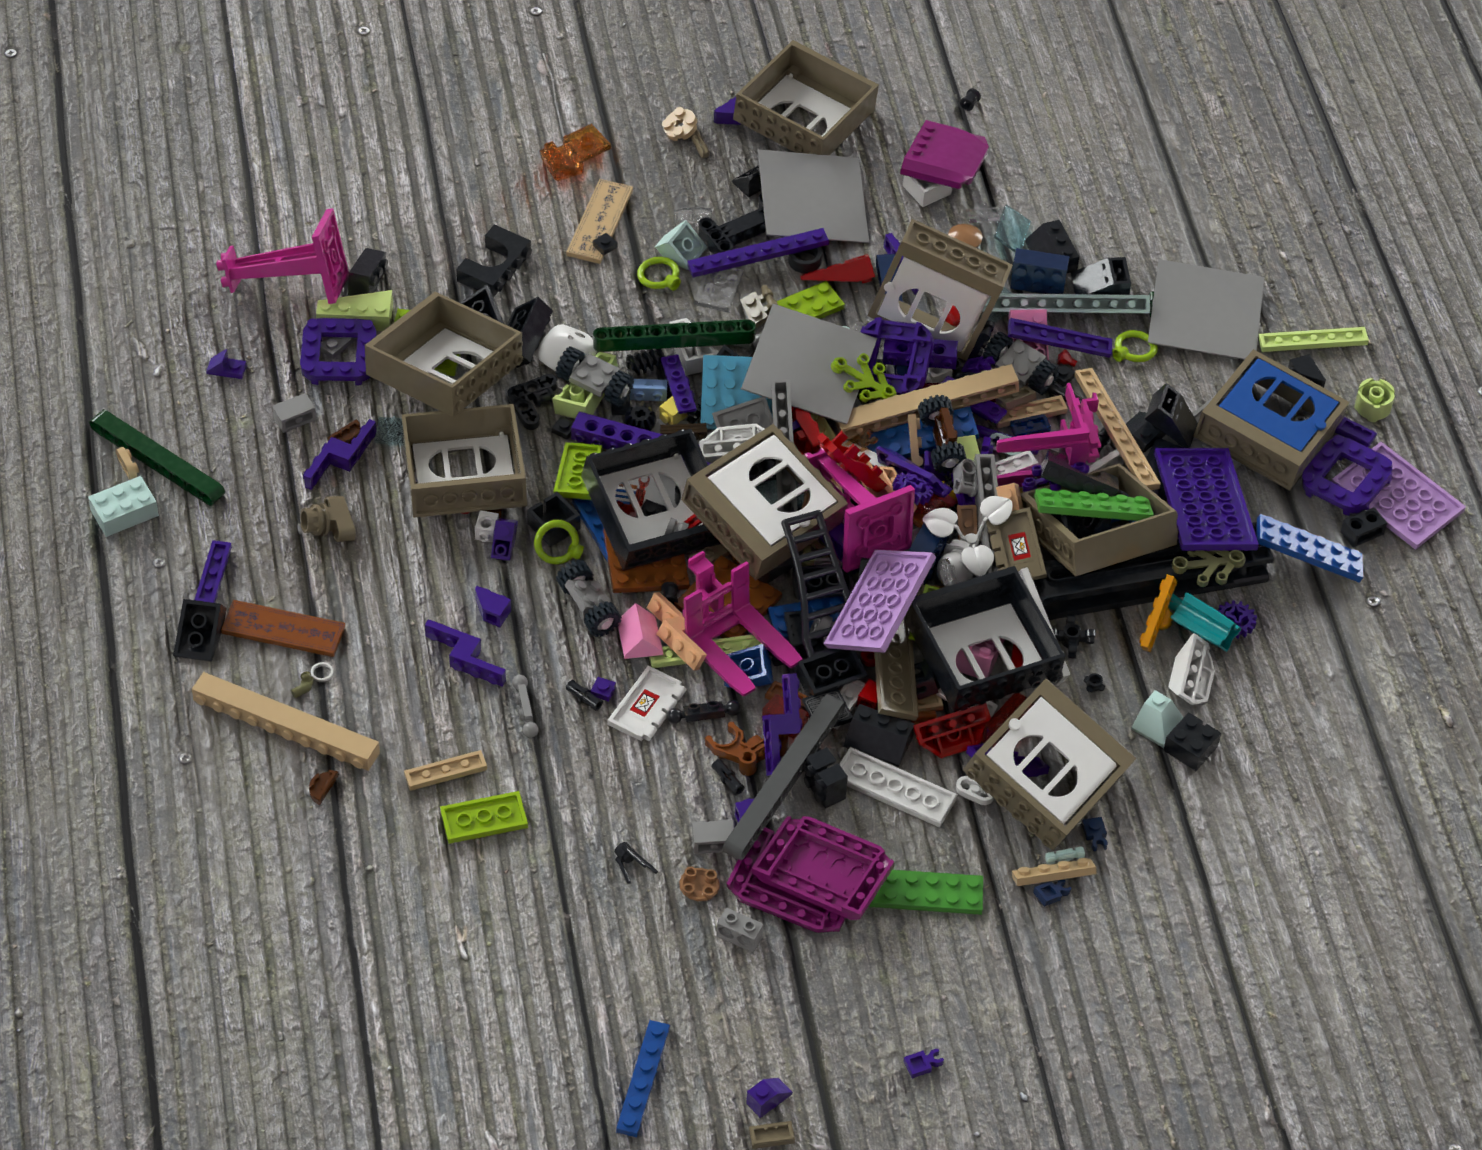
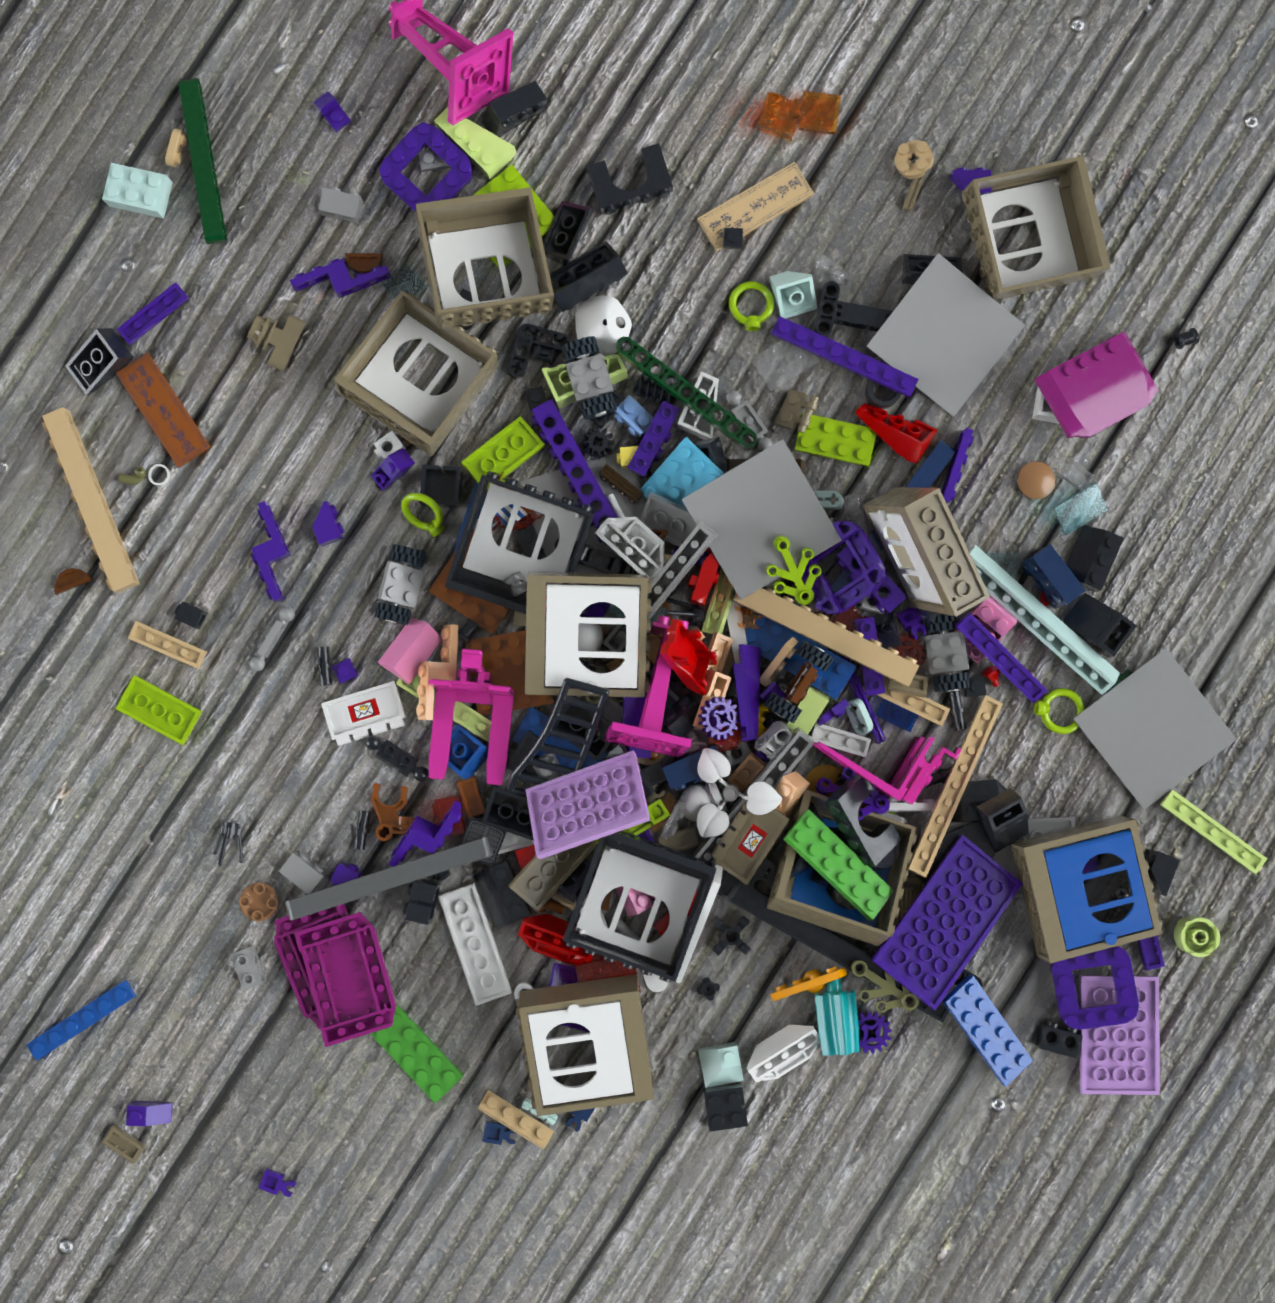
camera: 50 degrees right, 35 degrees up
none -> black brick [174,601,208,629]

